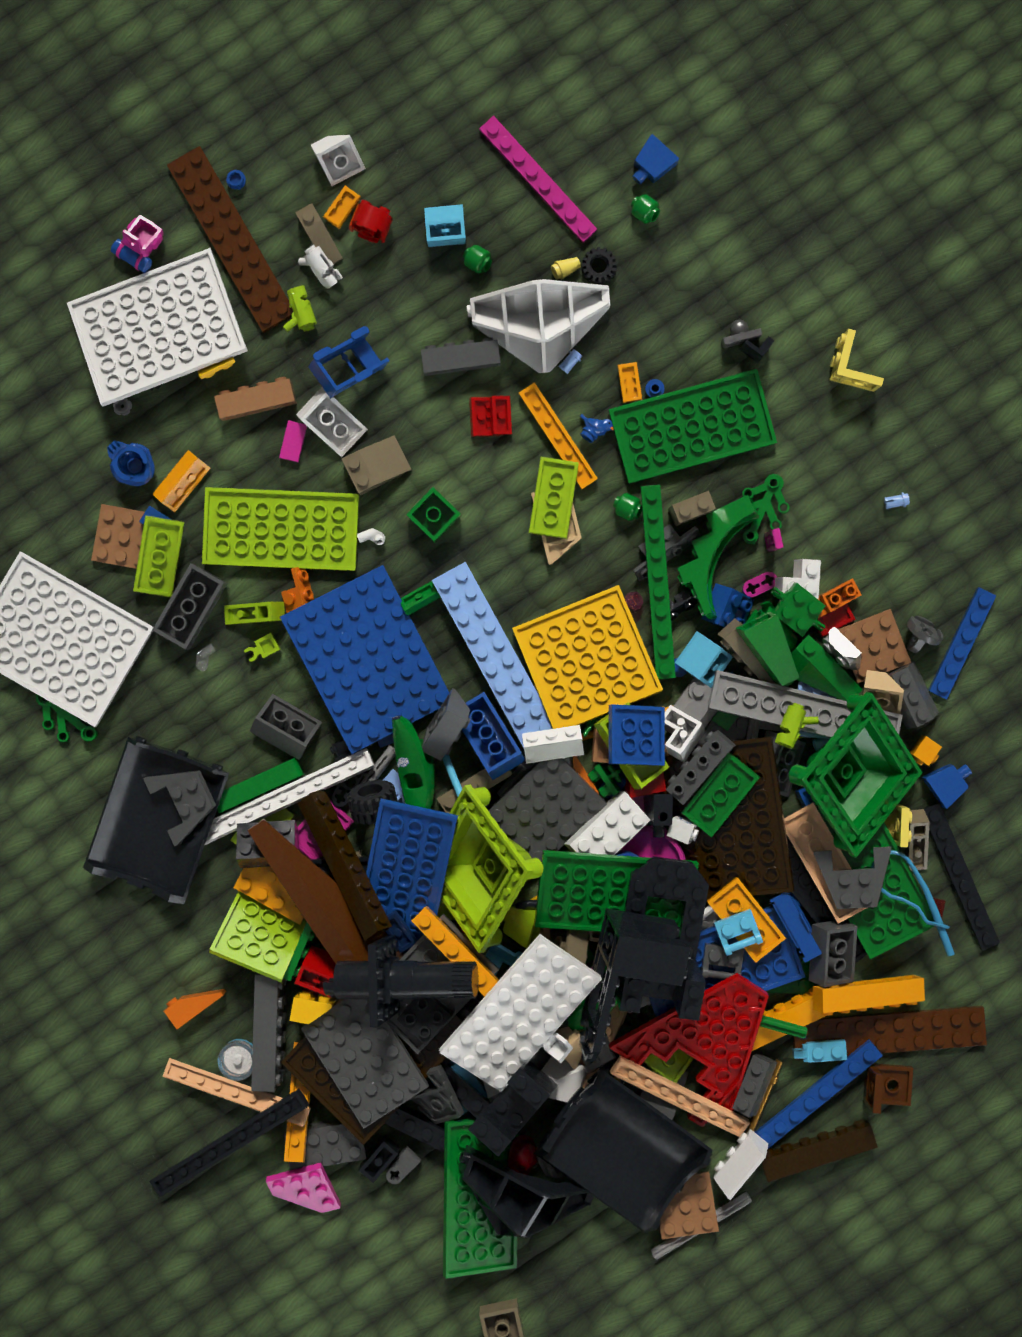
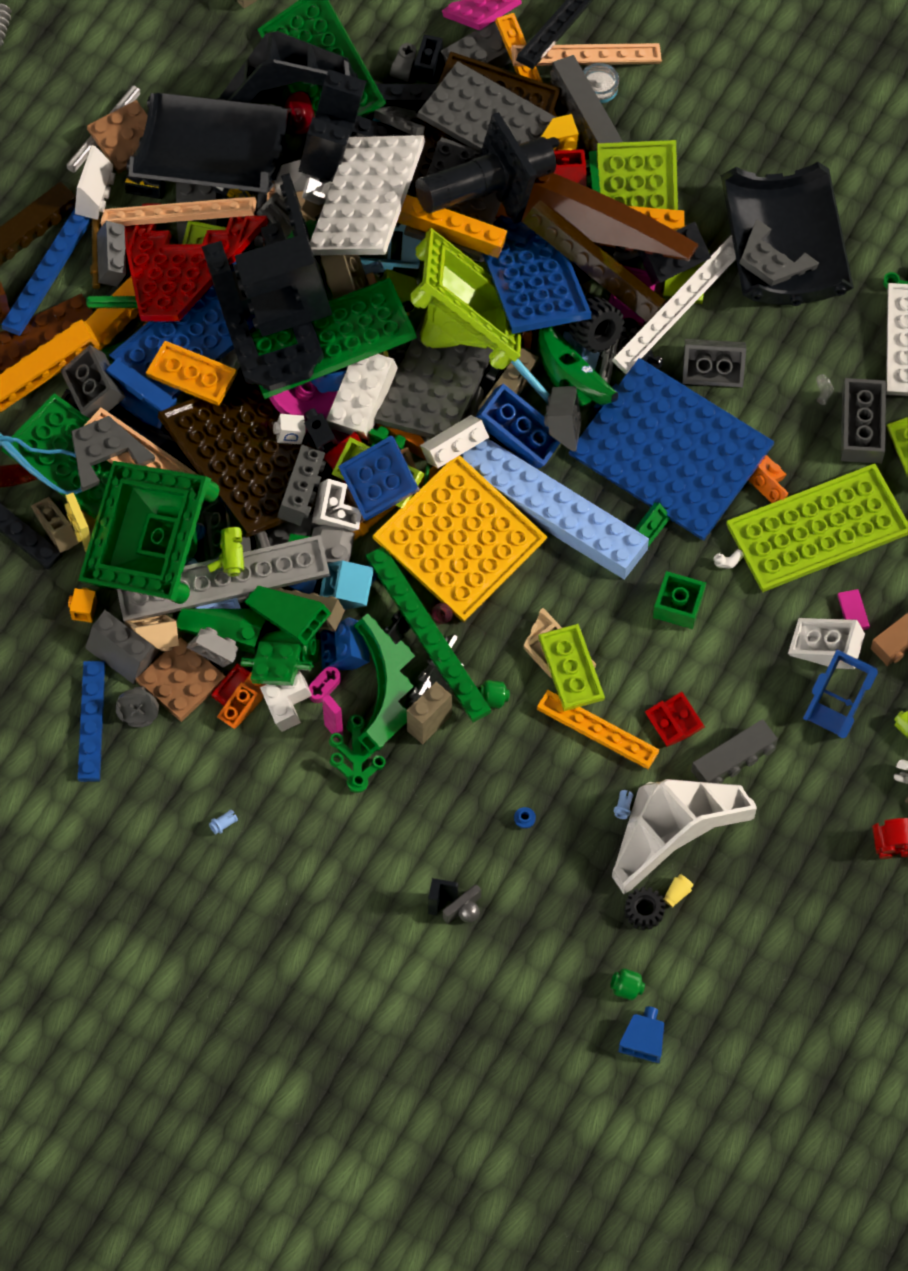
camera: 160 degrees right, 25 degrees down
orange slope [164,989,226,1029] -> none
green beam [217,758,304,813] -> none
lime slope [224,602,285,625] -> none
lime plate [244,633,281,662] -> none
dark tan slope [342,435,412,495] -> none
medium azure slope [424,204,466,247] -> none
green head [463,245,493,274] -> none
dark pink plate [479,115,597,243] -> none
blue animal [580,414,614,443] -> none
green plate [608,369,777,484] -> none
light orange plate [617,362,642,404] -> none
green plate [681,753,760,838] -> none
dark grey plate [701,943,744,980] -> none
medium azure plate [713,909,763,956] -> none
medium azure hinge [792,1039,847,1063] -> none
light yellow bracket [830,329,884,392] -> none
blue torso [921,764,972,809] -> none

